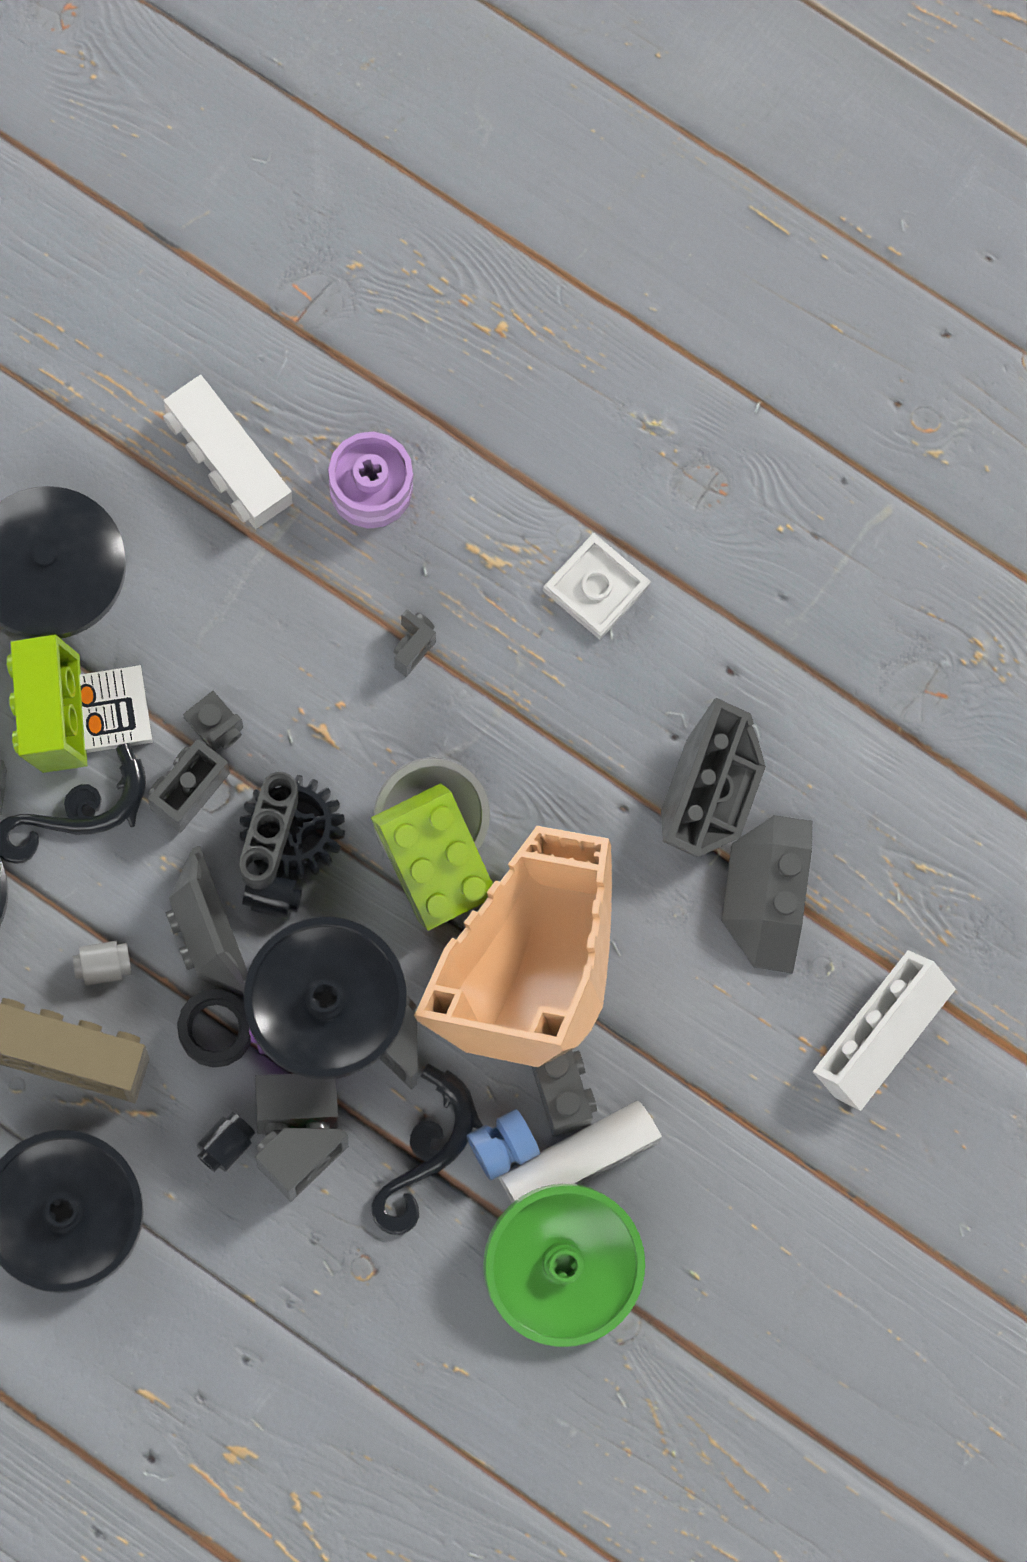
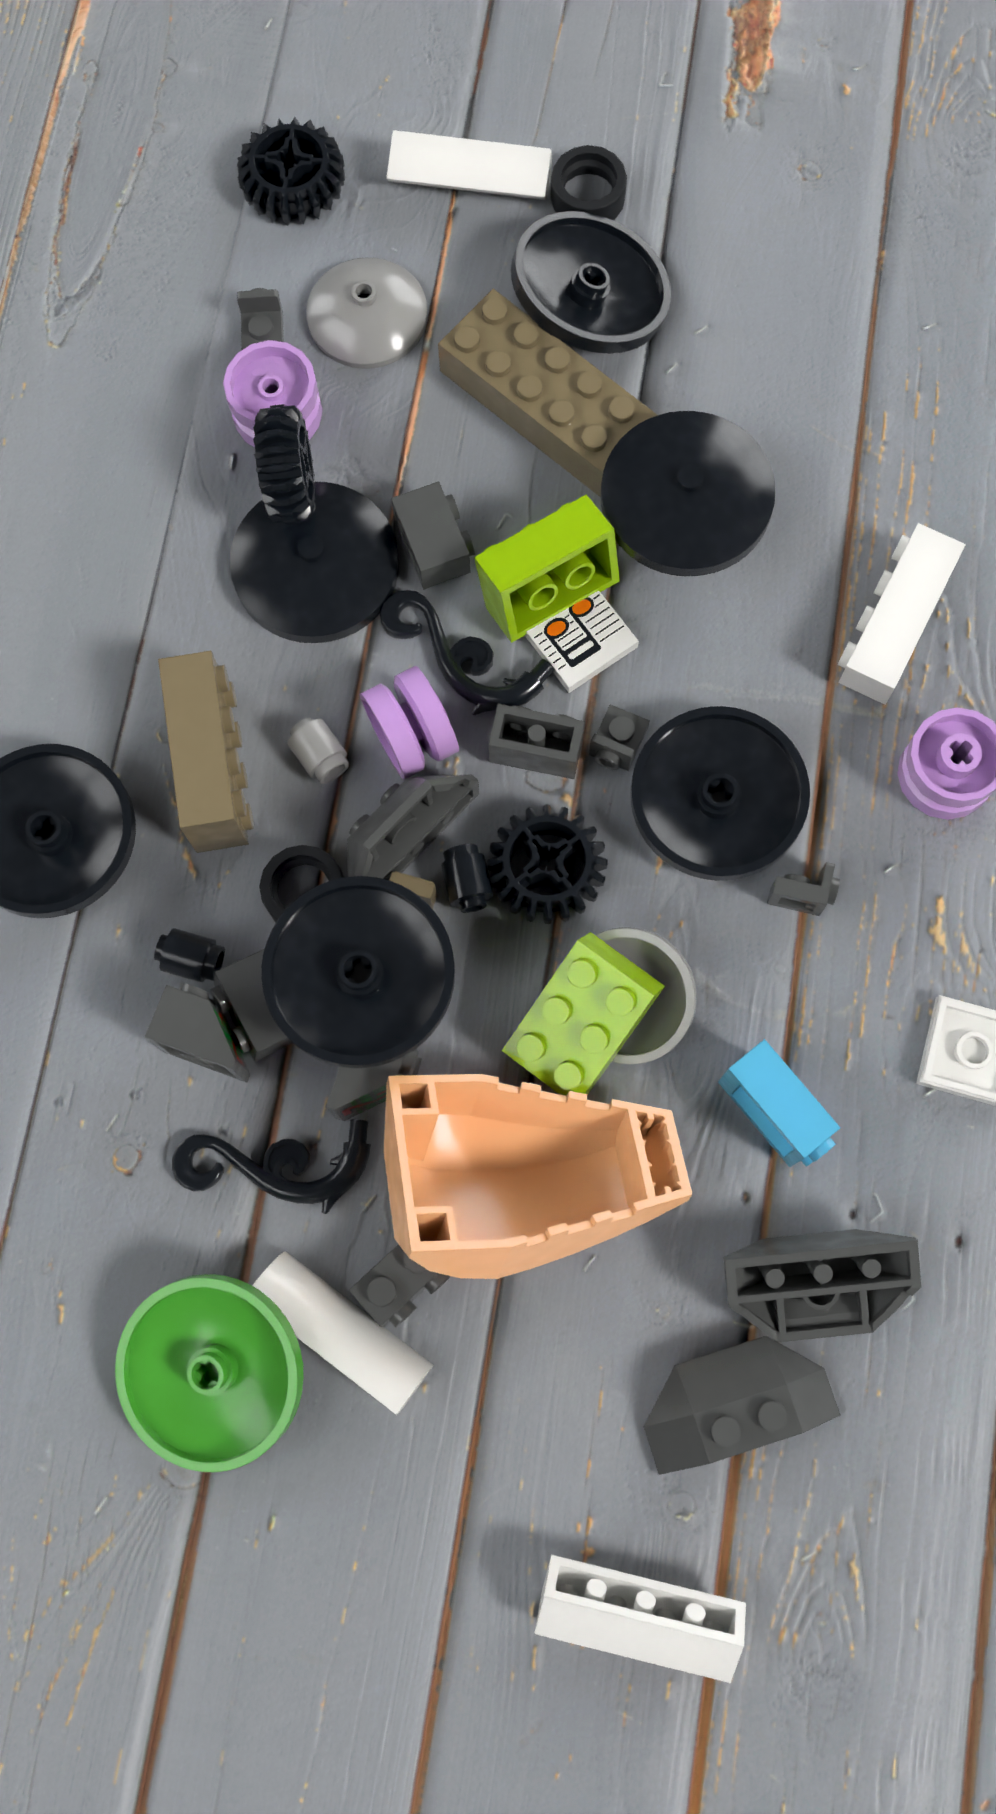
camera: 75 degrees right, 0 degrees up
dark grey beam [239,772,298,889] -> none
medium blue wheel [467,1109,540,1181] -> none
none -> lavender wheel [359,666,459,779]
none -> dark tan tile [389,871,437,909]
none -> black dish [630,706,810,881]
none -> medium azure window [718,1039,841,1167]

